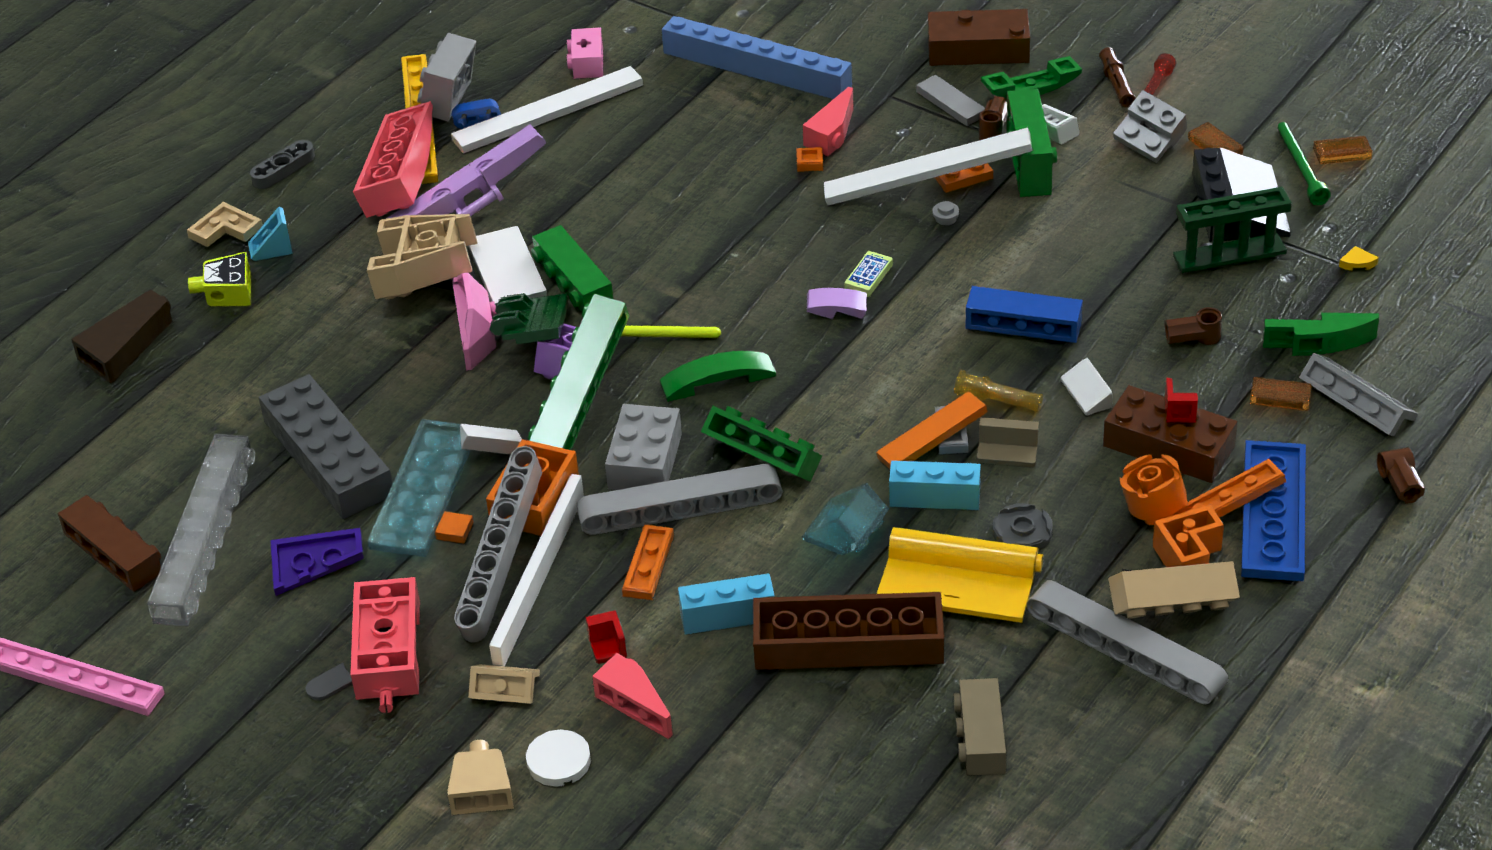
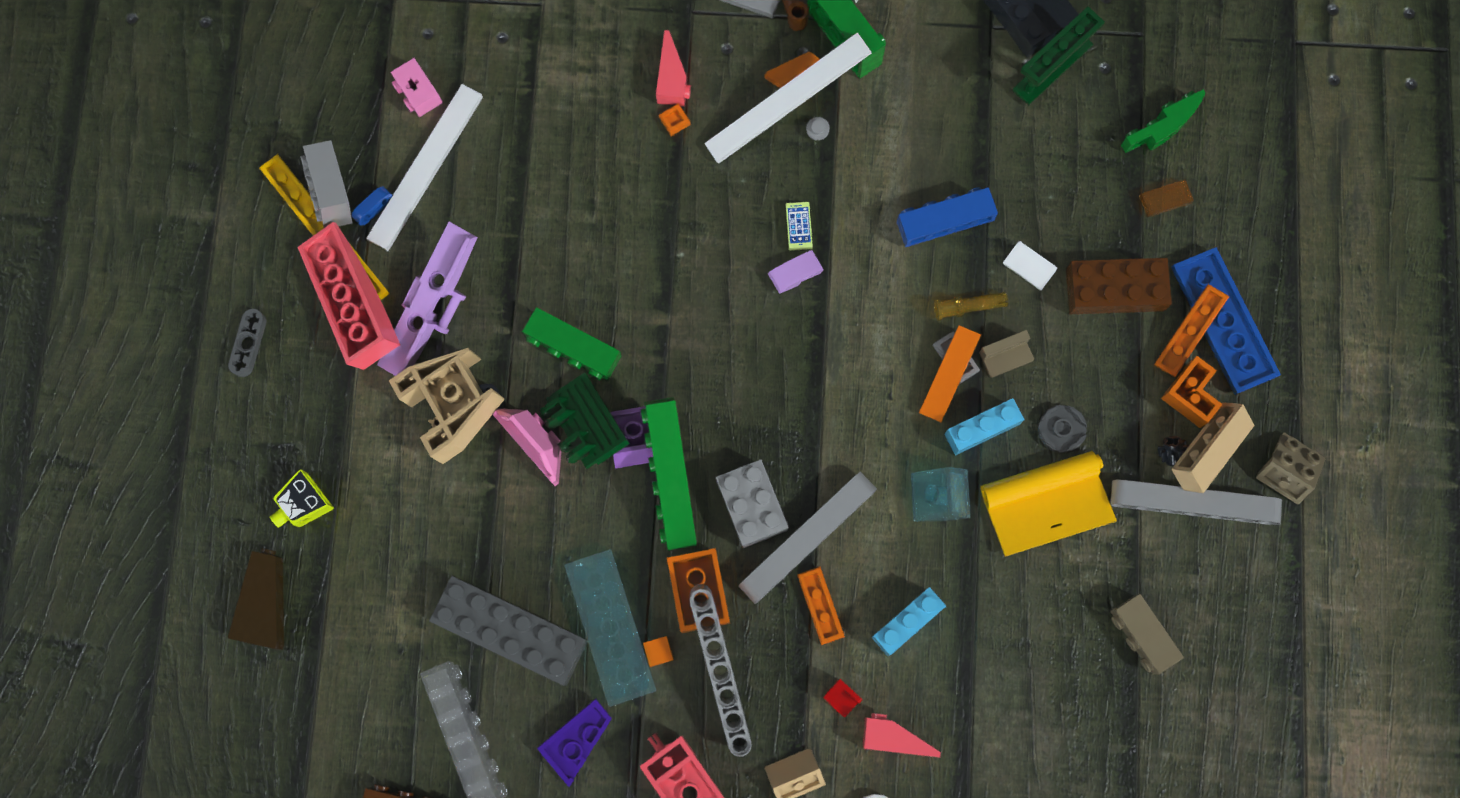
camera: 30 degrees left, 35 degrees up
tan plate [187,202,263,247] -> none
medium azure slope [248,207,293,261] -> none
white slope [460,424,522,454] -> none
white tile [468,226,547,308] -> none
white tile [489,474,584,666] -> none
neon yellow piece [621,326,721,338] -> none
green slope [660,351,776,402] -> none
medium blue brick [662,16,852,99] -> none
green brick [701,406,823,482] -> none
reddish brown brick [753,592,944,670] -> none
orange brick [1120,454,1188,525] -> none
reddish brown piece [1164,307,1222,345] -> none
red panel [1165,378,1198,423] -> none
light grey fence [1299,353,1418,436] -> none
yellow tile [1339,246,1379,271] -> none
reddish brown piece [1377,447,1425,504] -> none
none -> dark tan bracket [1256,433,1325,505]

